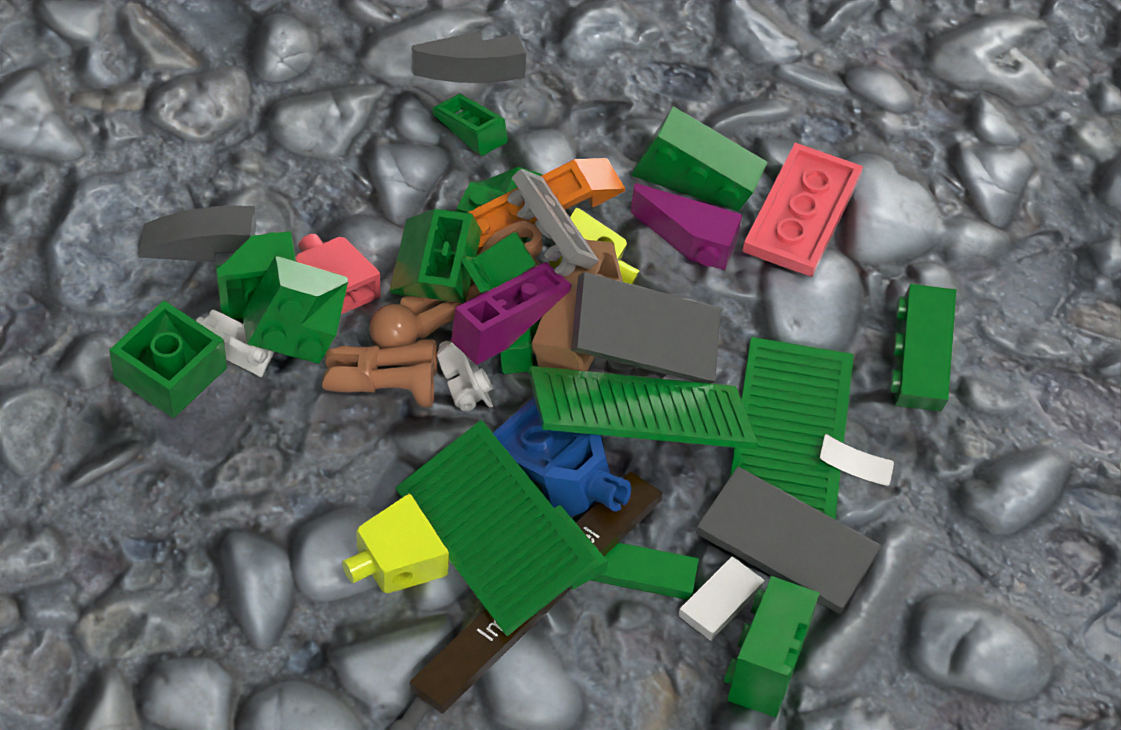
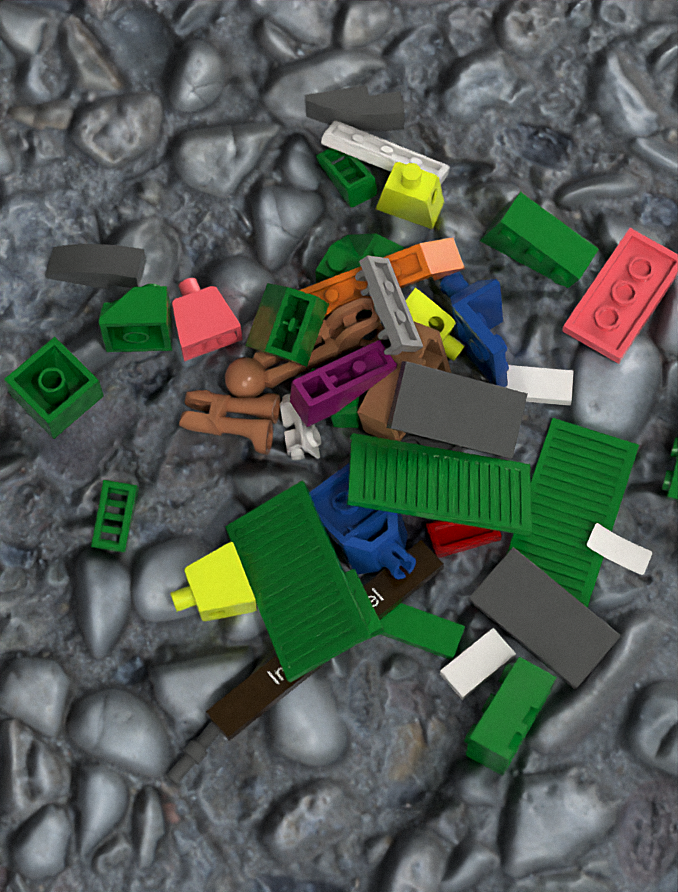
camera: 15 degrees right, 15 degrees up
white hinge [196,309,274,377] -> none
green slope [242,256,348,364] -> none
green bracket [461,232,536,293] -> none
magenta slope [631,183,742,271] -> none
none -> green slope [91,480,139,553]
none -> white tile [321,121,450,185]
none -> neon yellow torso [376,162,444,230]
none -> red tile [426,521,502,558]
none -> blue plate [440,271,509,387]
none -> white tile [505,365,573,406]

